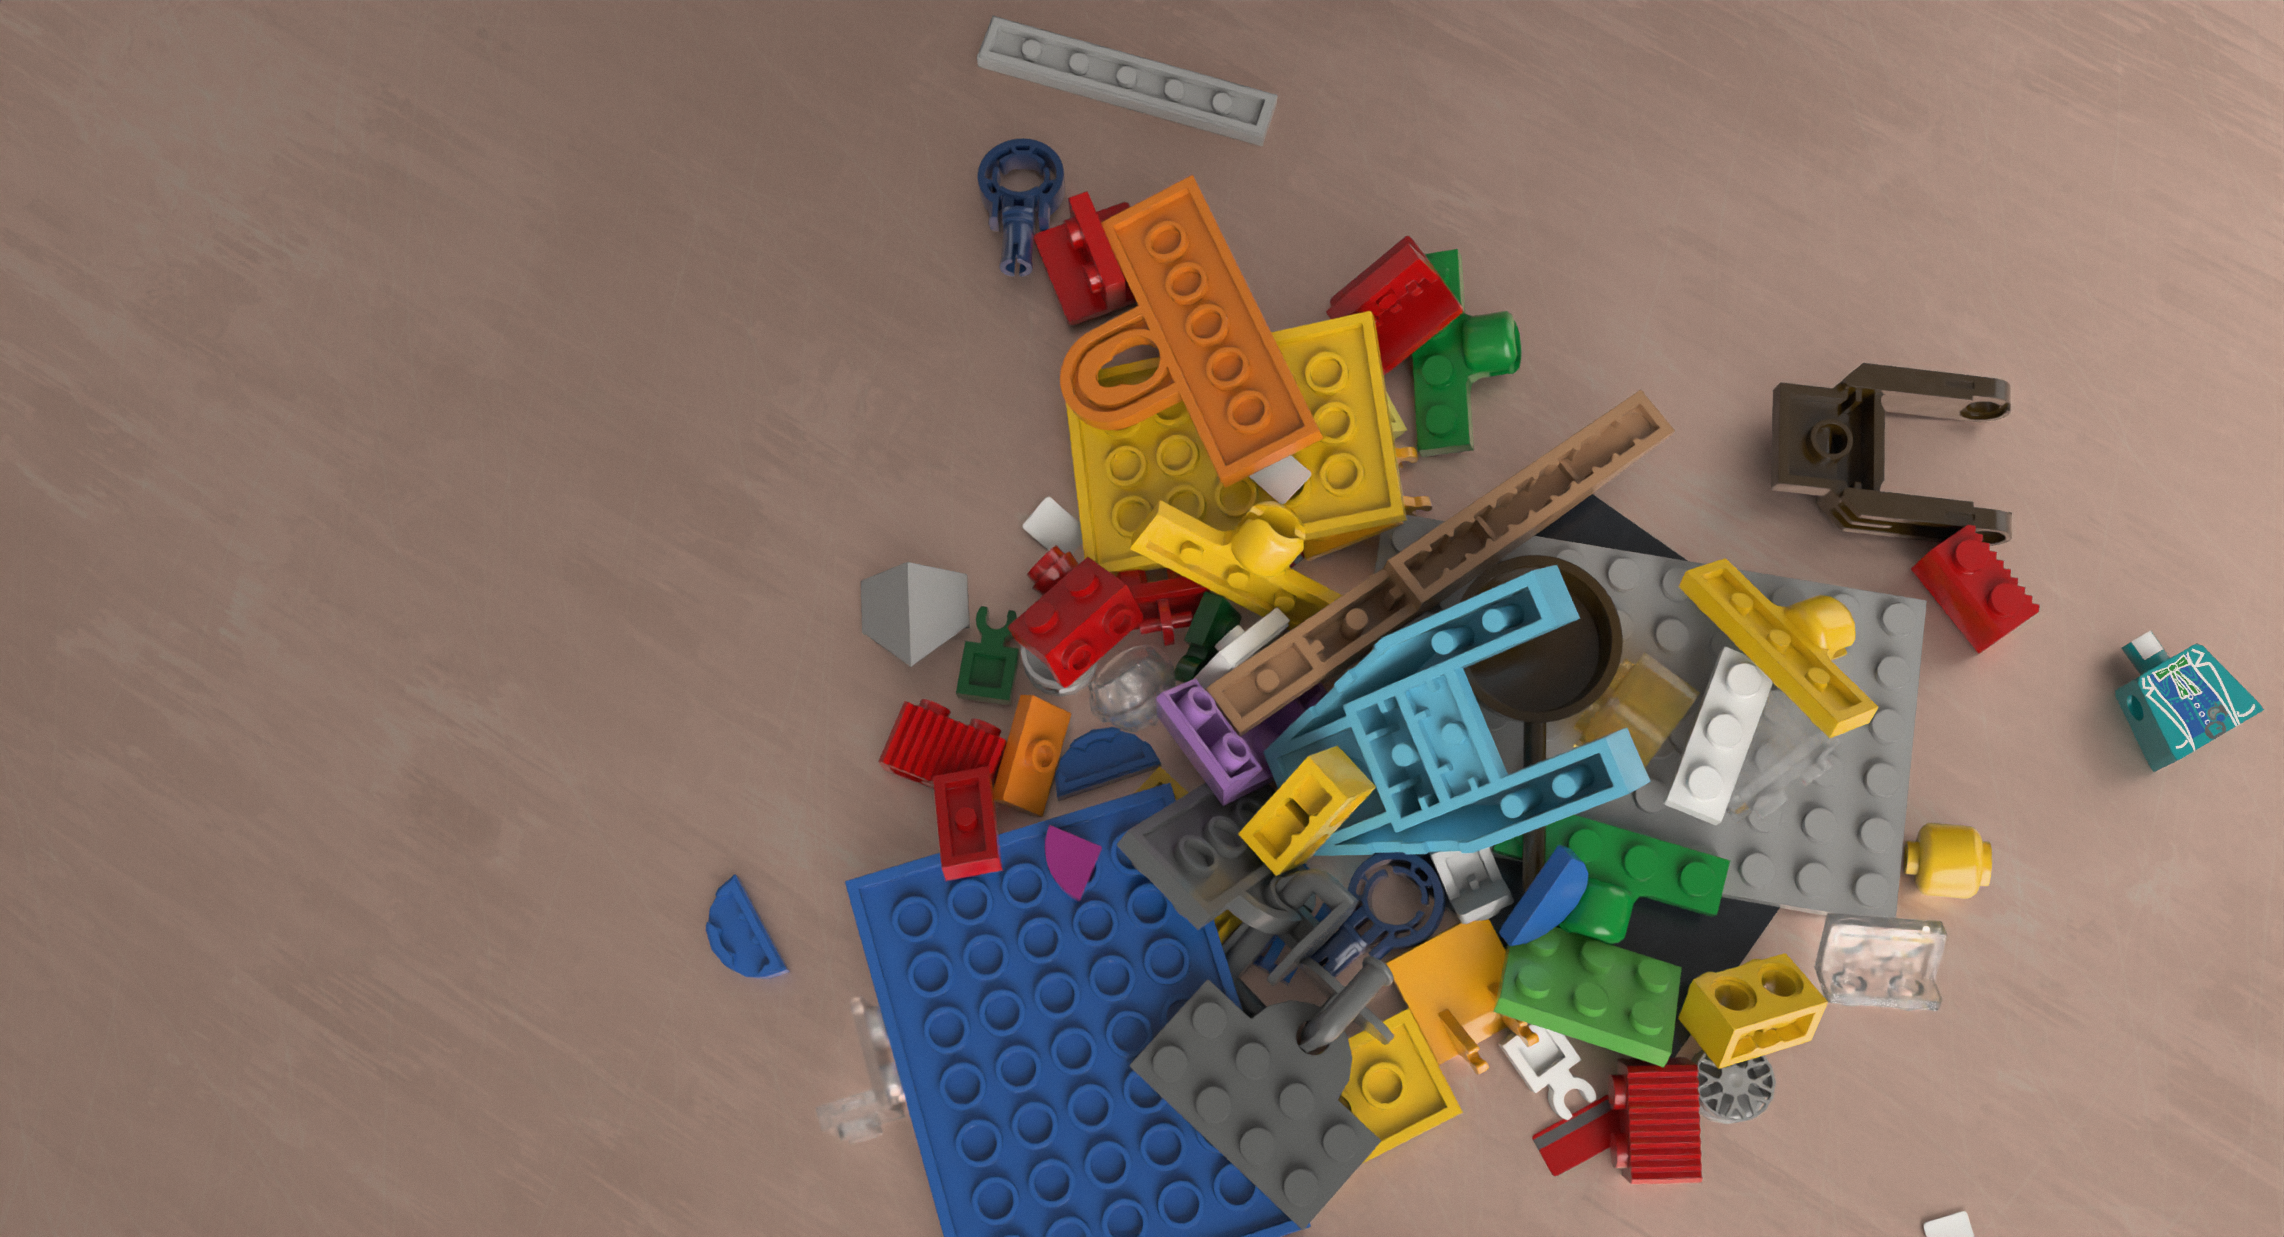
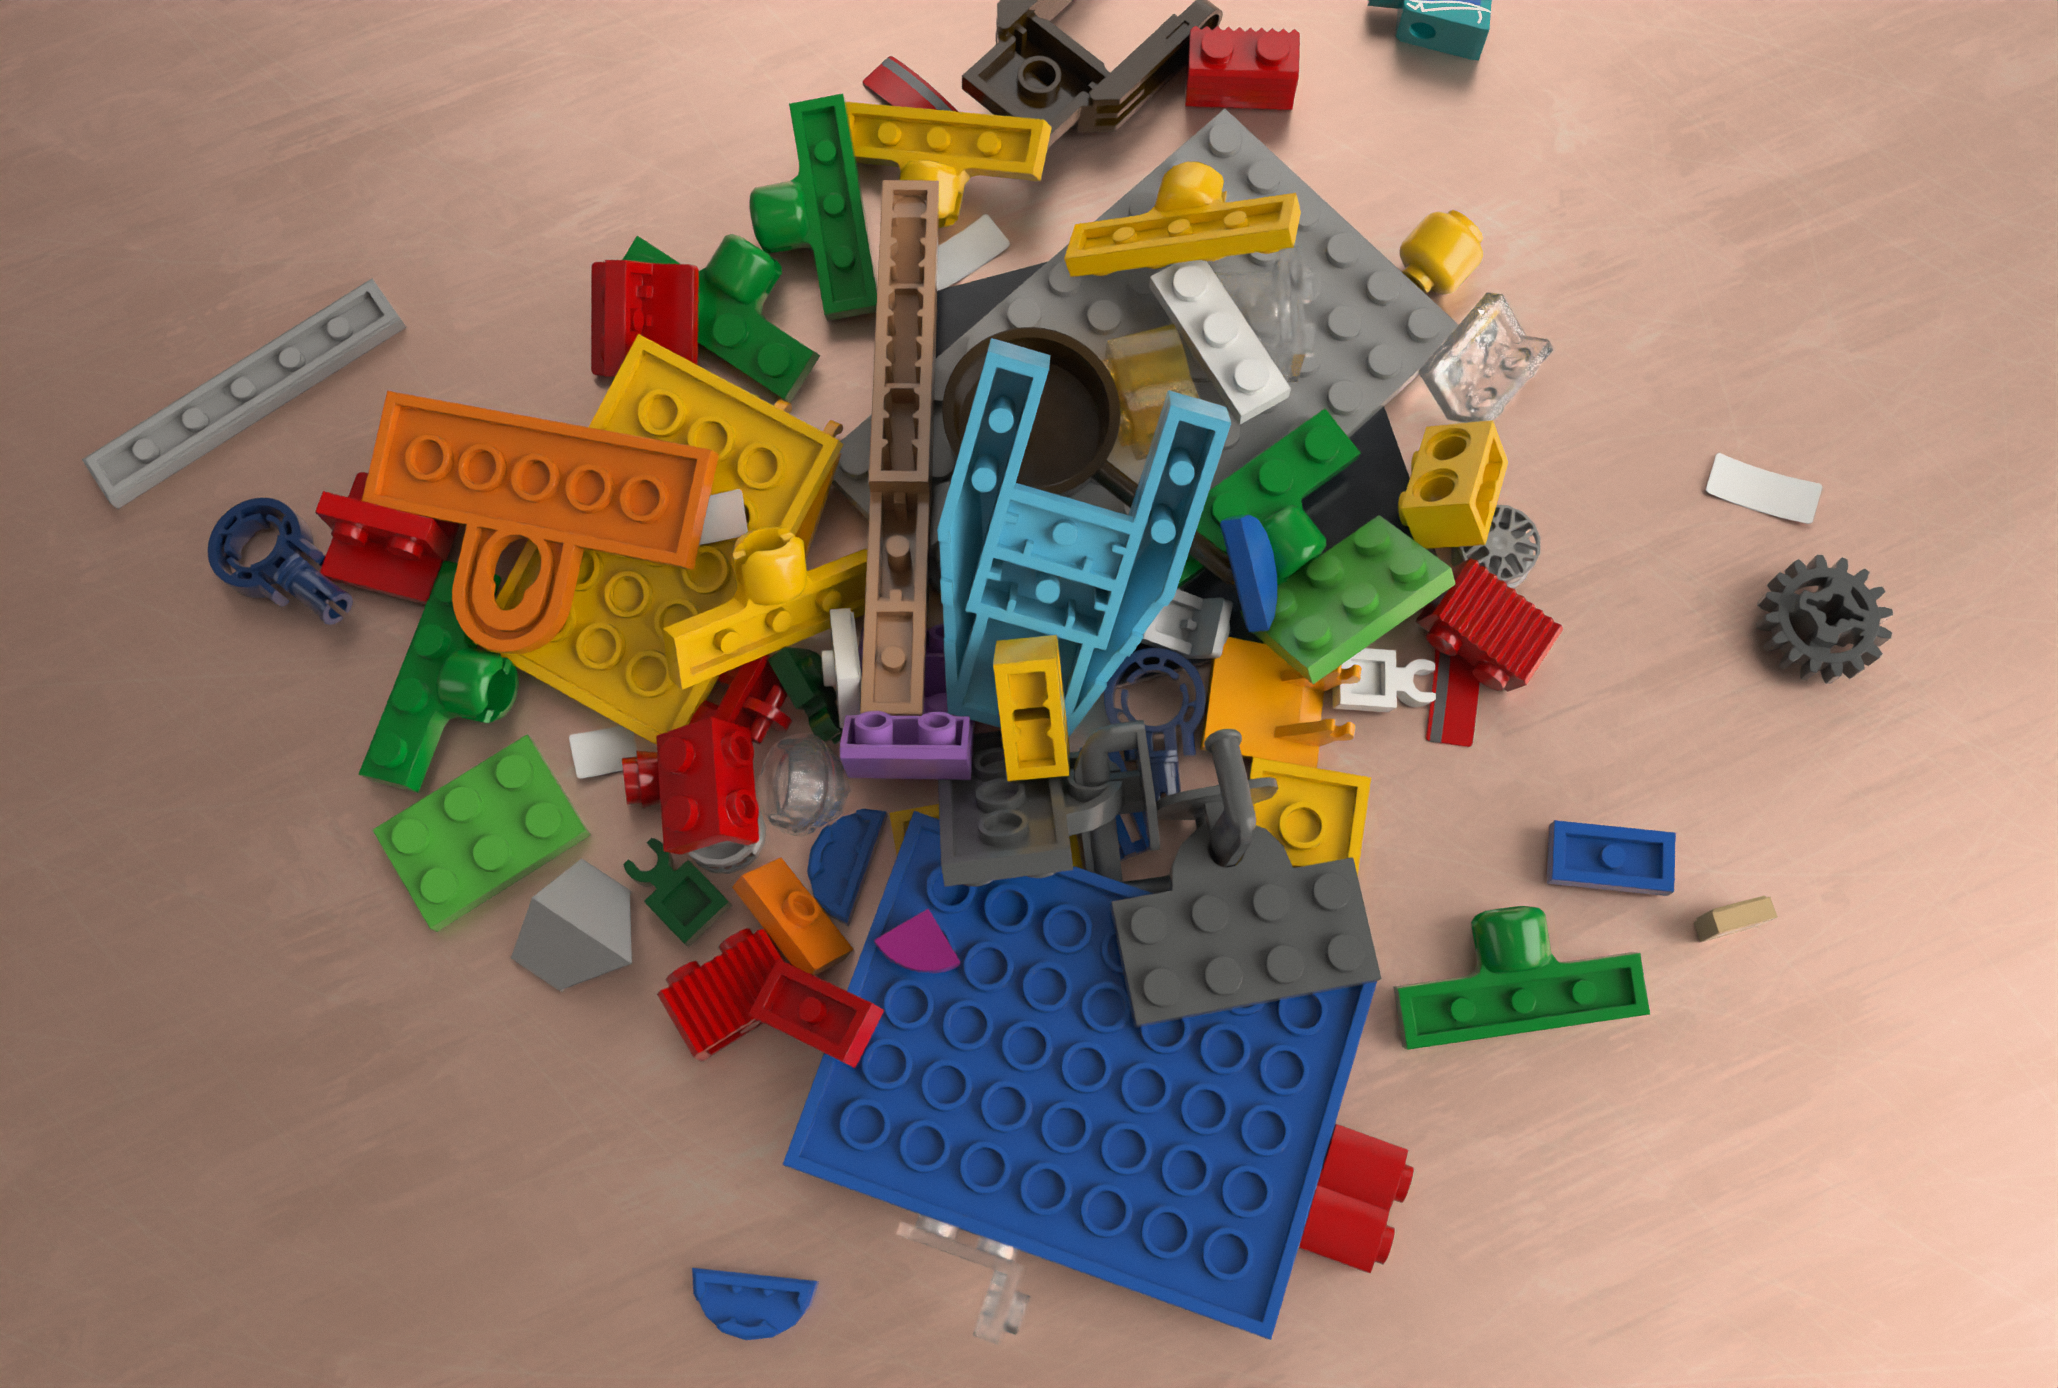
camera: 55 degrees left, 0 degrees up
none -> green plate [359,561,519,793]
none -> bright green plate [373,734,591,932]
none -> green plate [749,93,877,321]
none -> yellow plate [846,102,1052,228]
none -> red sticker [863,56,958,112]
none -> white sticker [937,214,1010,291]

